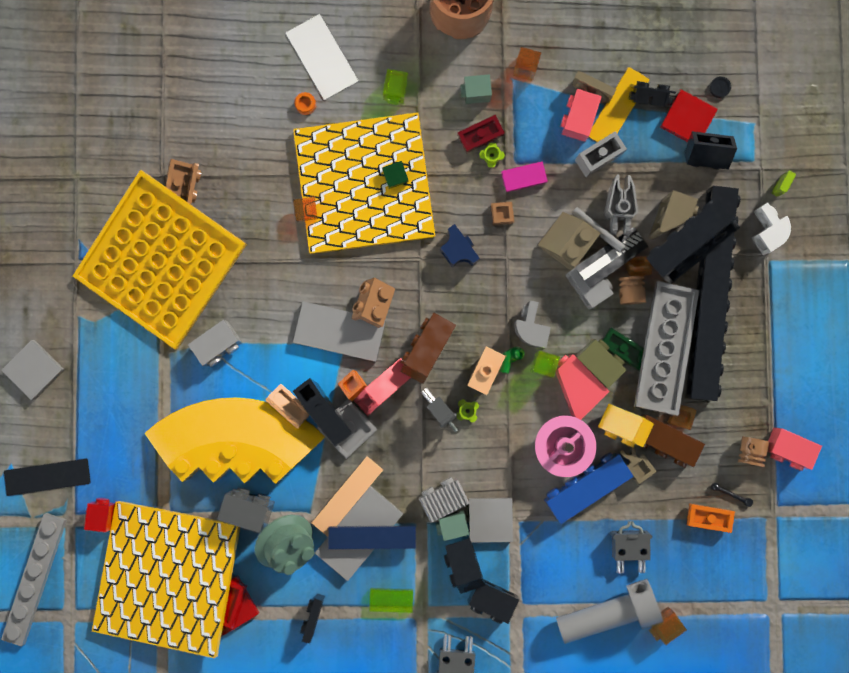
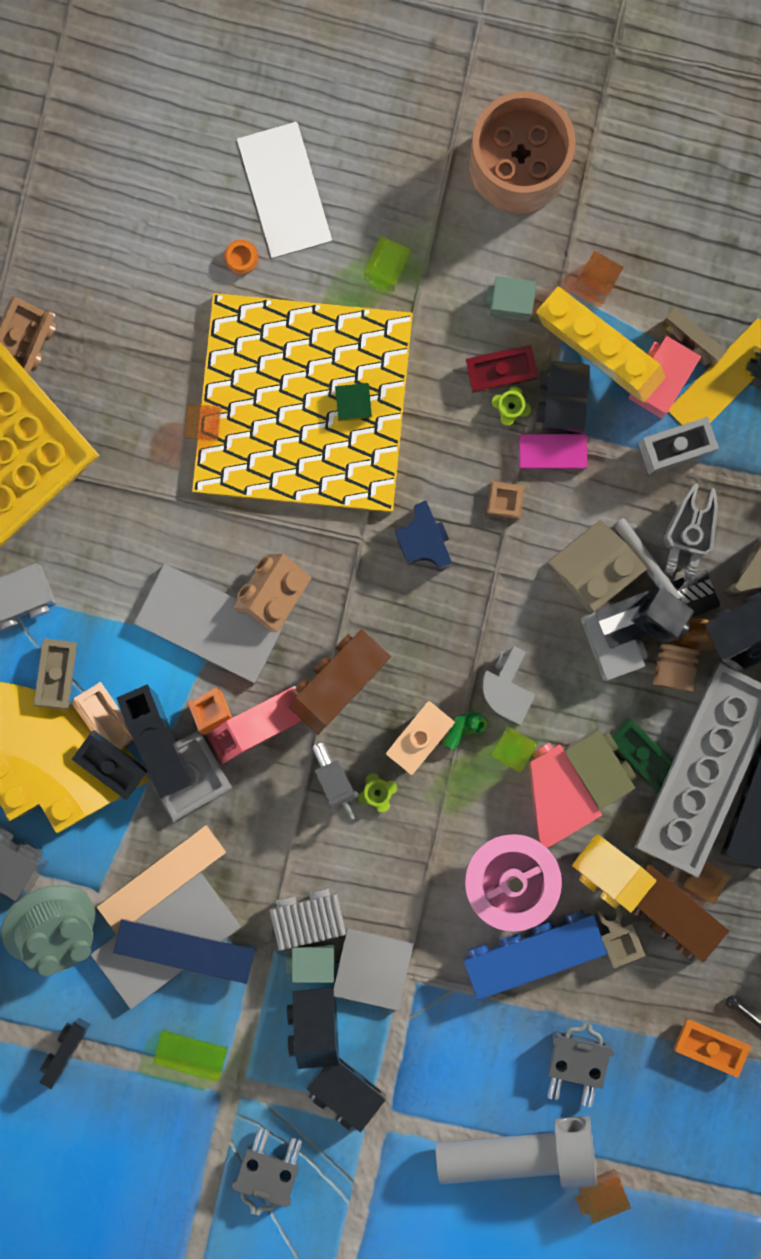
camera: 15 degrees right, 0 degrees up
none -> dark tan plate [34,638,77,711]
none -> black plate [71,730,148,800]
none -> yellow brick [536,286,666,403]
none -> black brick [537,361,590,434]
none -> black brick [631,587,693,644]

